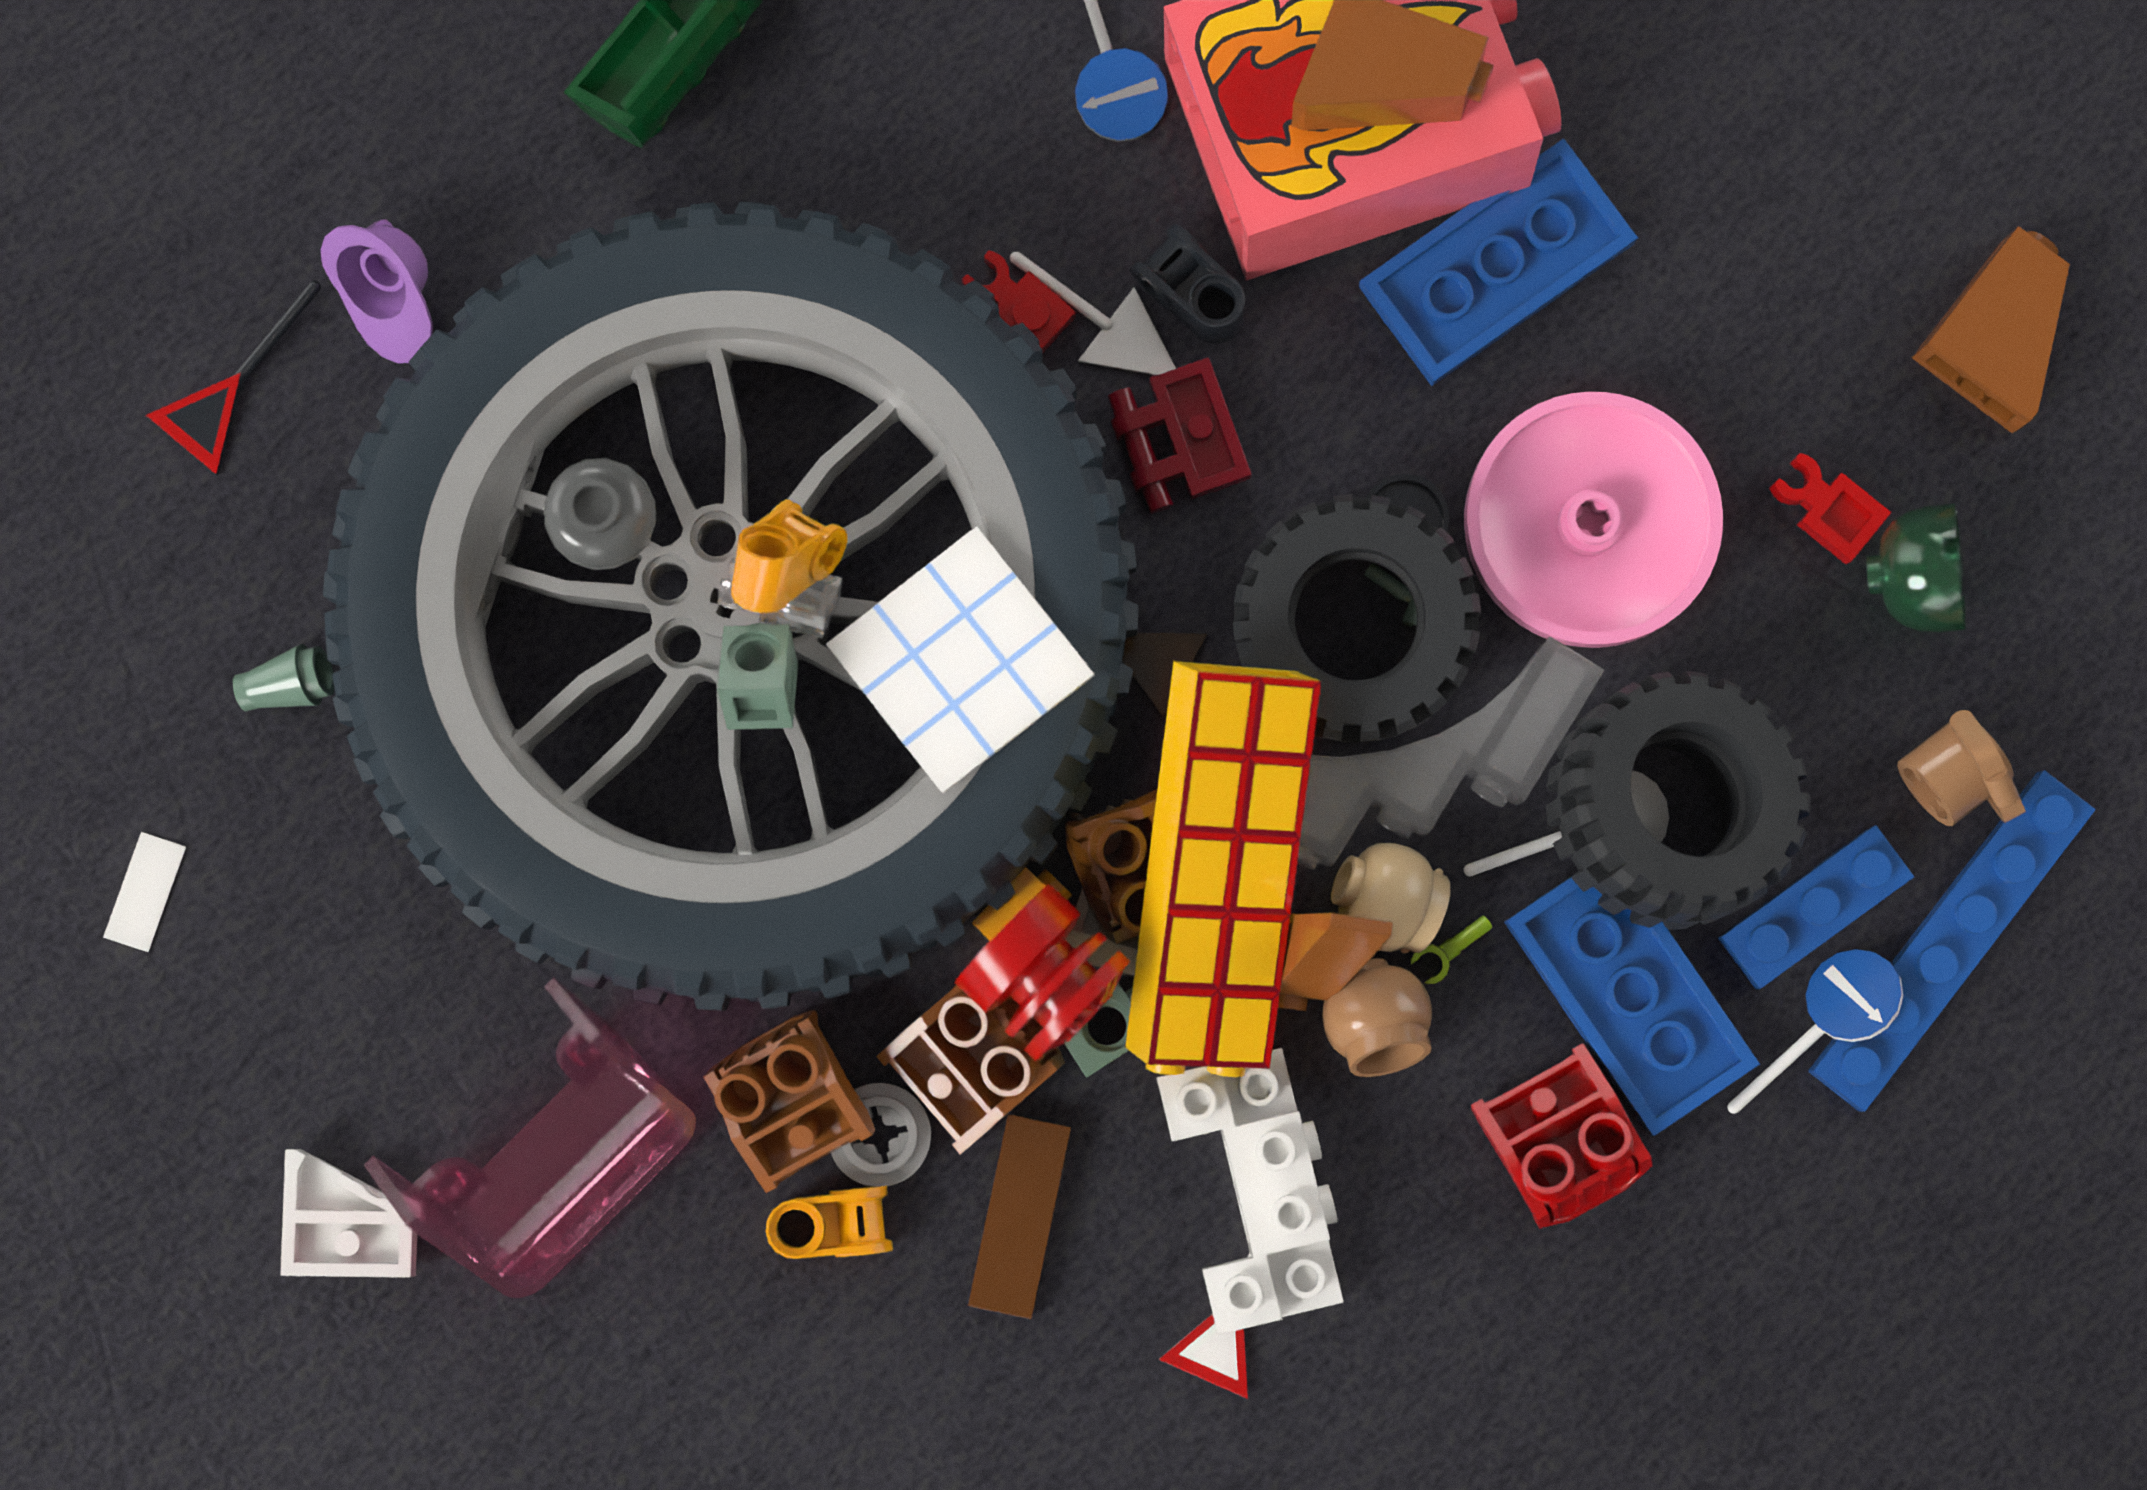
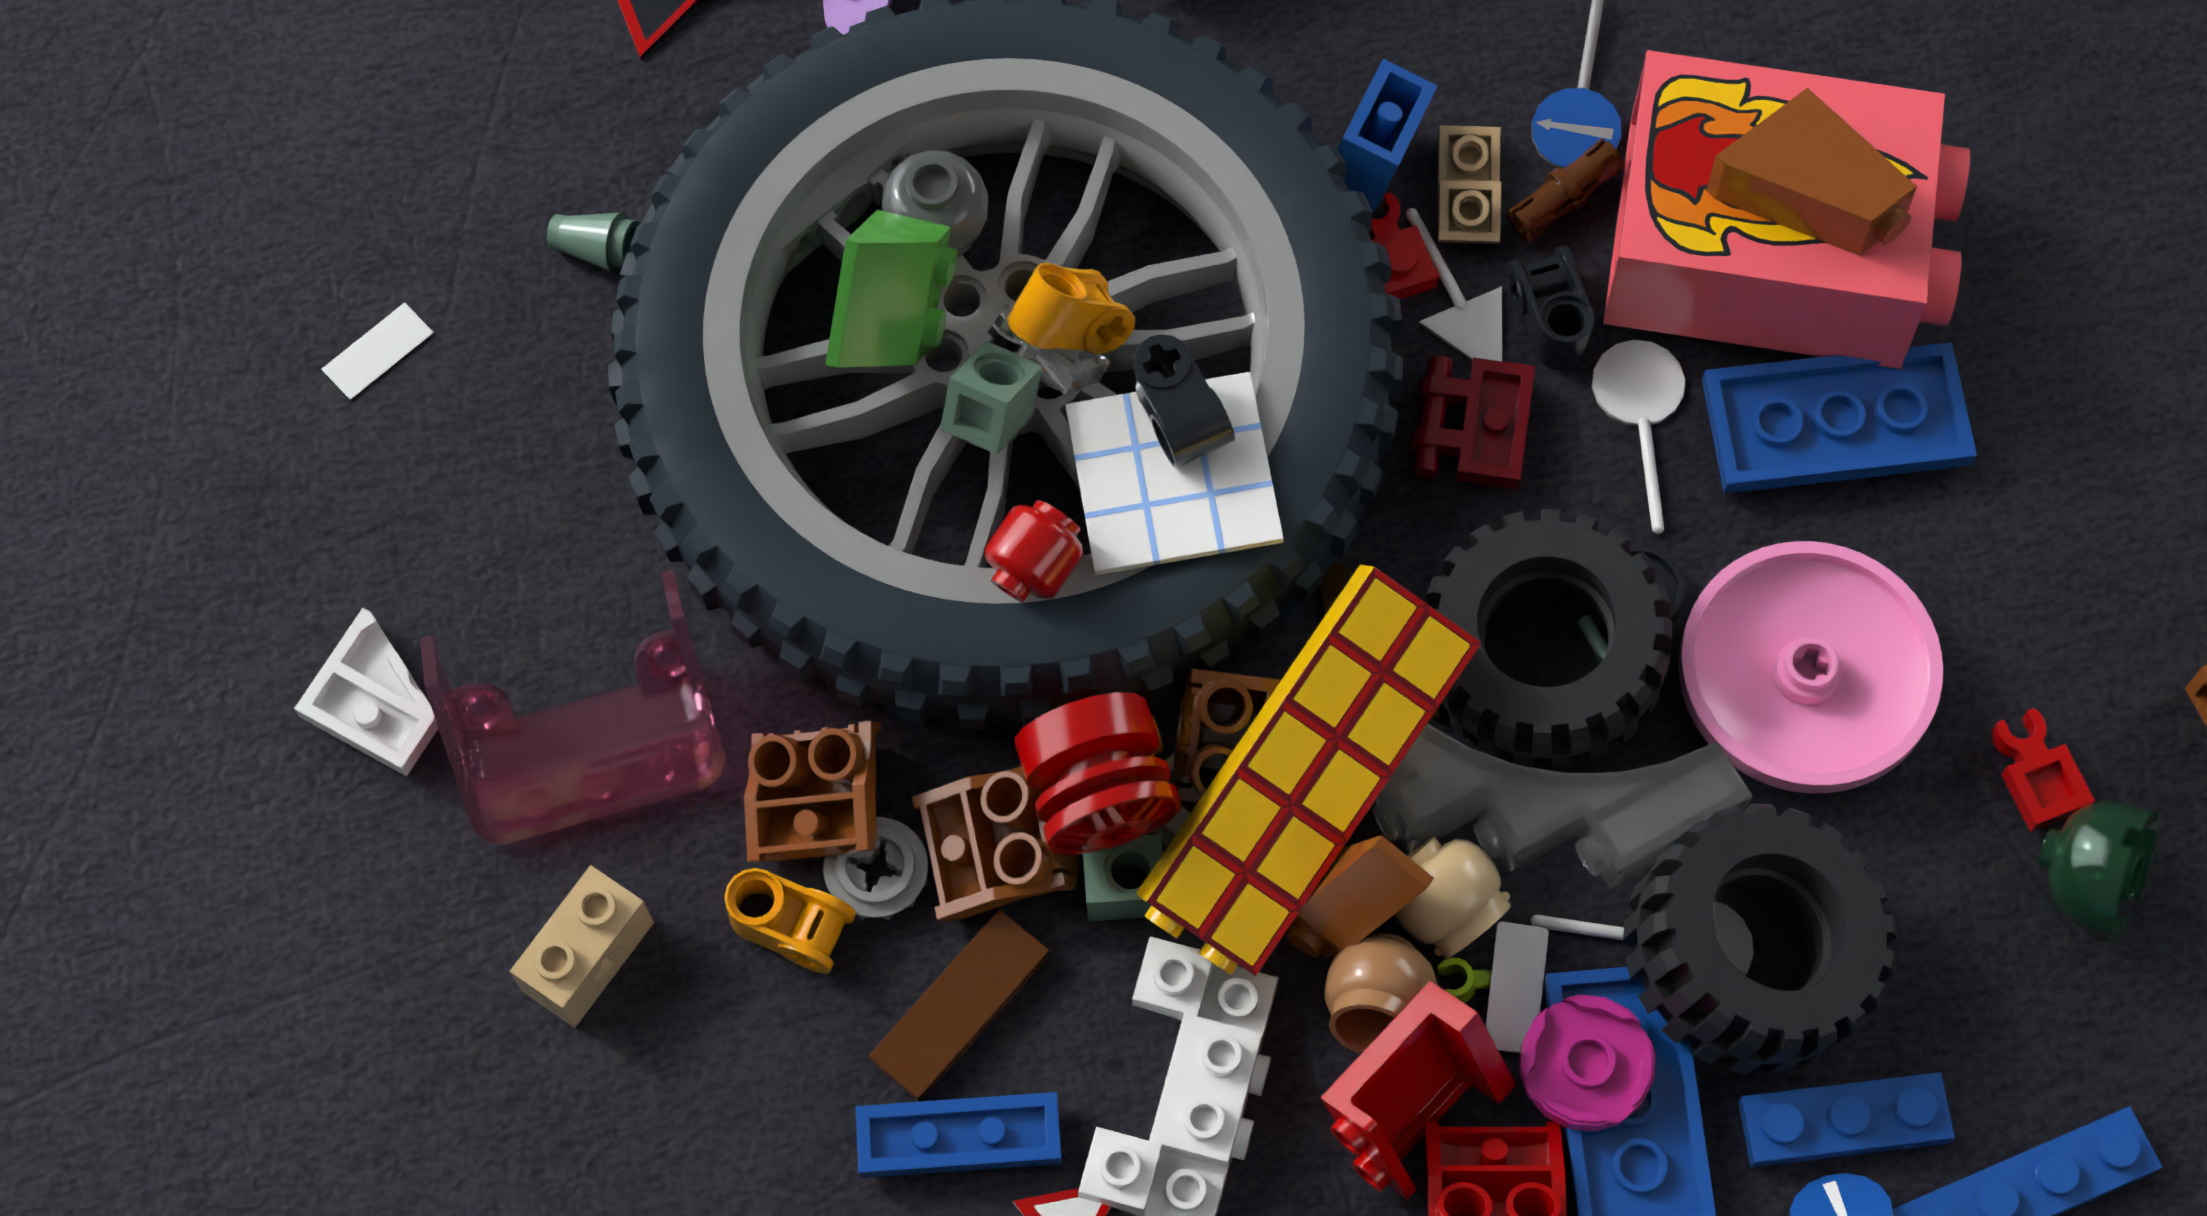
camera: 30 degrees right, 15 degrees down
medium nougat piece [1897,710,2026,826] -> none
none -> tan brick [509,865,654,1028]
none -> bright green slope [825,210,957,368]
none -> blue plate [855,1092,1062,1178]
none -> red head [985,500,1083,603]
none -> black piece [1133,334,1235,468]
none -> red panel [1320,981,1517,1200]
none -> blue brick [1337,59,1437,211]
none -> tan slope [1437,125,1501,244]
none -> white sticker [1486,922,1549,1053]
none -> reddish brown pin [1506,138,1625,243]
none -> dark pink tile [1519,995,1656,1132]
none -> white piece [1592,340,1685,534]

